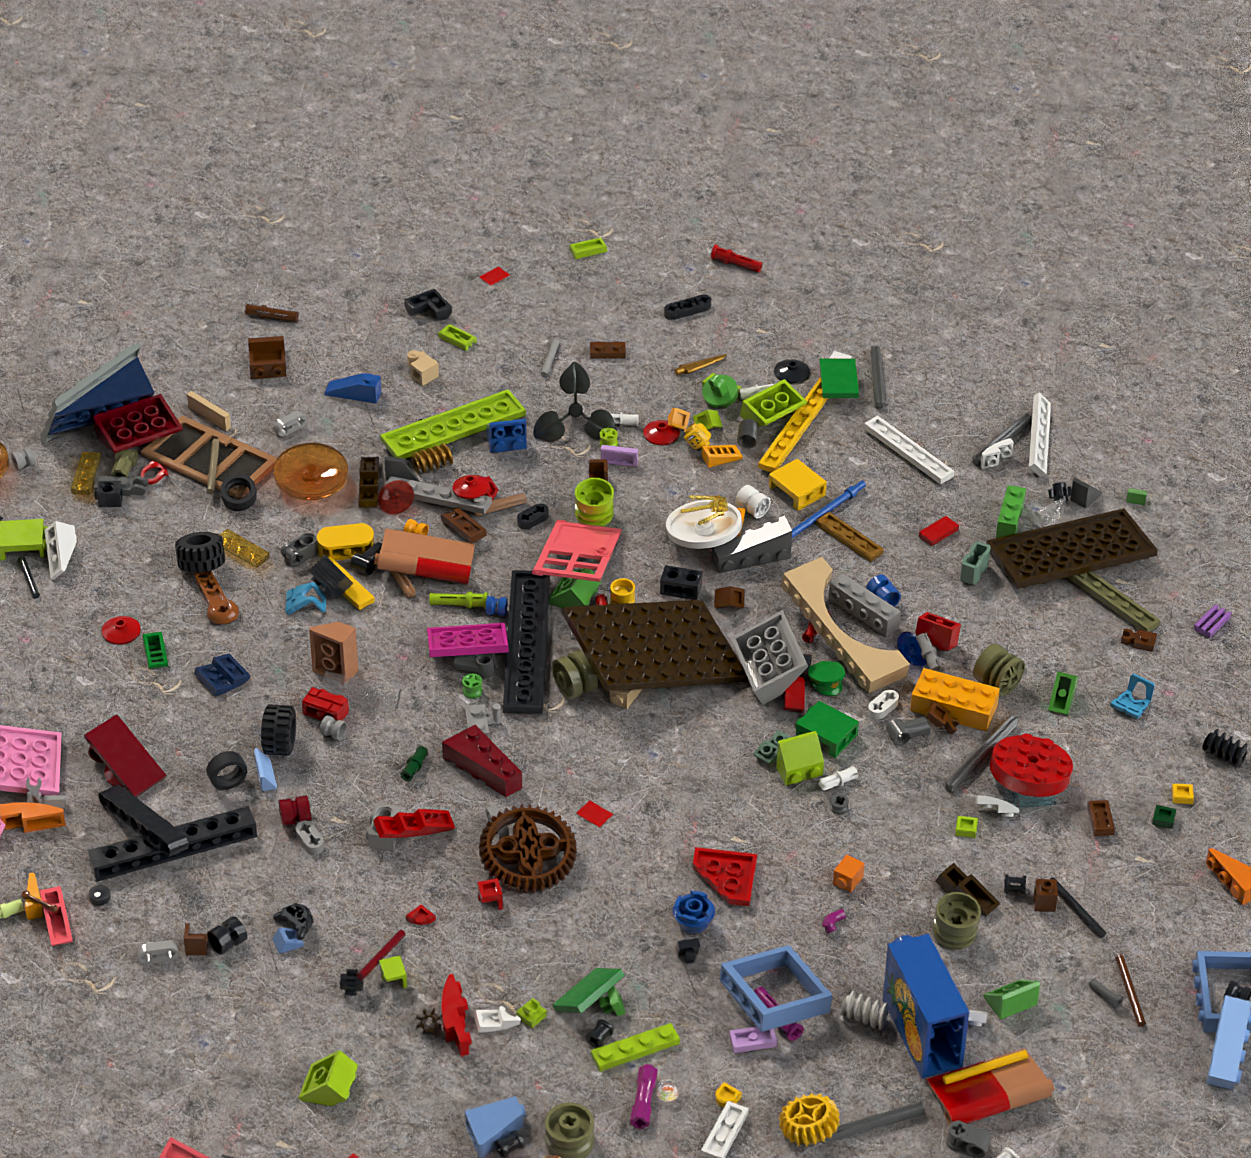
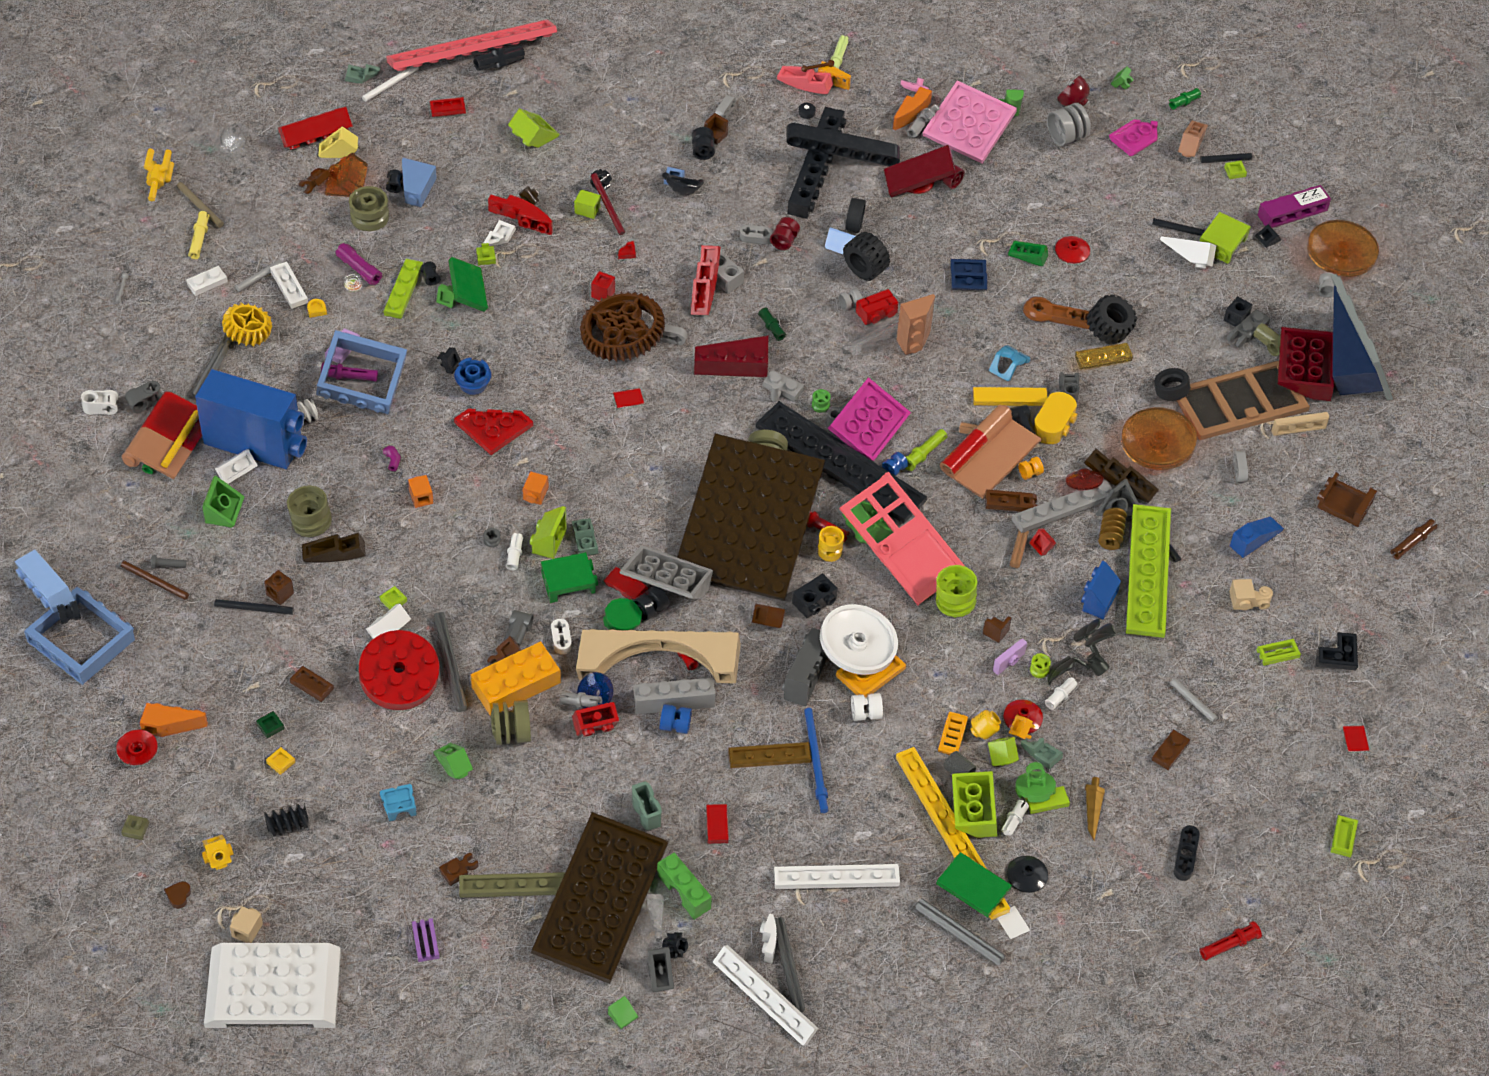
camera: 125 degrees right, 10 degrees up
clear yellow plate [71,452,101,495] -> none
red piece [141,461,169,485] -> none
dark tan bar [207,439,220,494] -> none
black brick [309,555,353,599] -> none
red dish [452,475,490,499] -> none
black beam [517,504,549,530] -> none
clear yellow plant [680,495,728,525] -> none
yellow panel [769,459,827,511] -> none
black bush [1004,874,1026,894] -> none
none -> orange brick [523,471,549,505]
none -> sand green slope [1021,738,1063,769]

